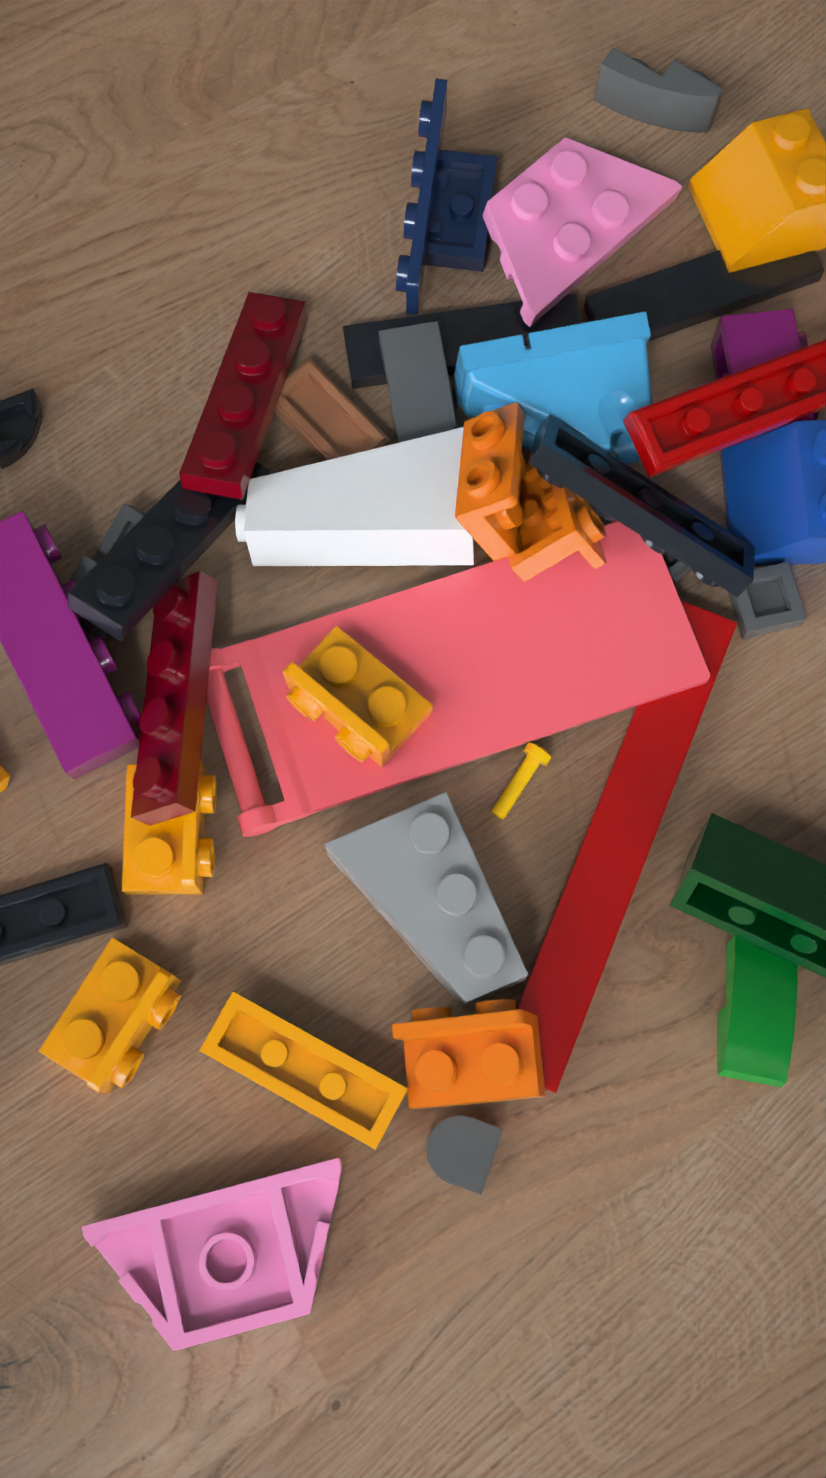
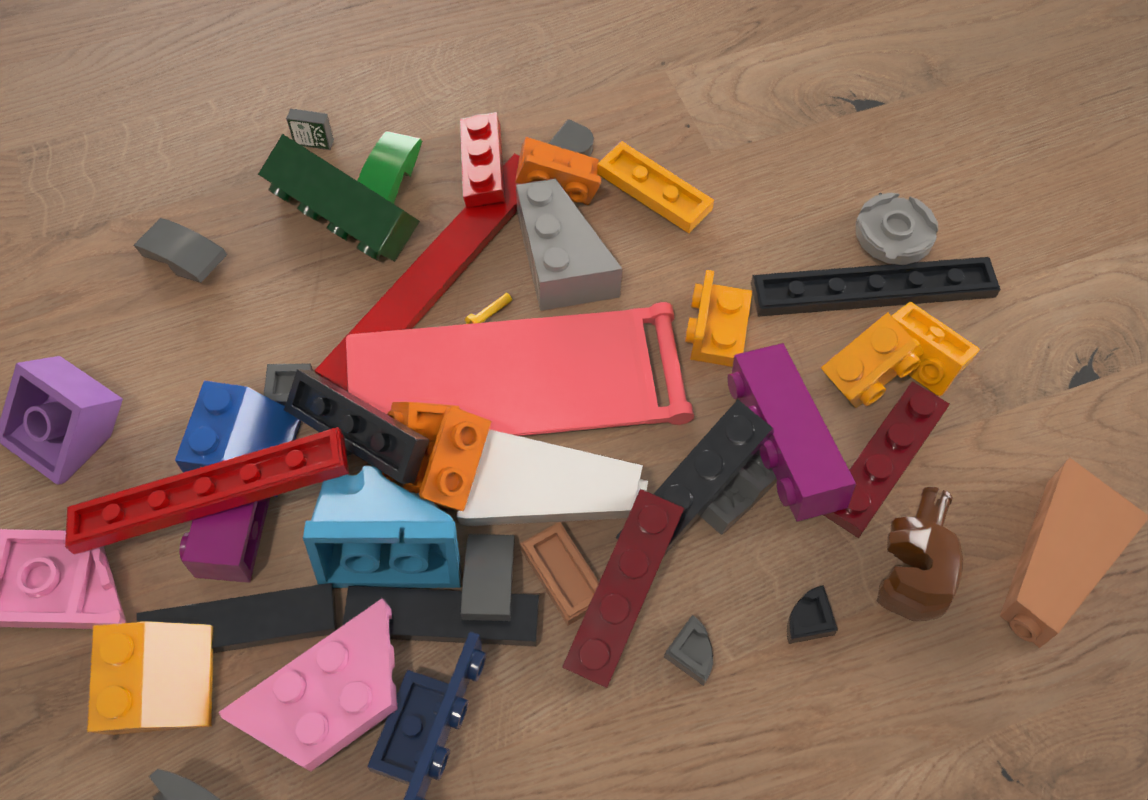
camera: 170 degrees left, 15 degrees down
light orange bracket [38,937,182,1094] -> none
bright pink wing [82,1157,343,1351] -> none
dark red plate [130,571,218,826] -> none
light orange bracket [282,626,433,768] -> none
none -> plate [460,112,505,208]
none -> dark grey tile [664,615,713,686]

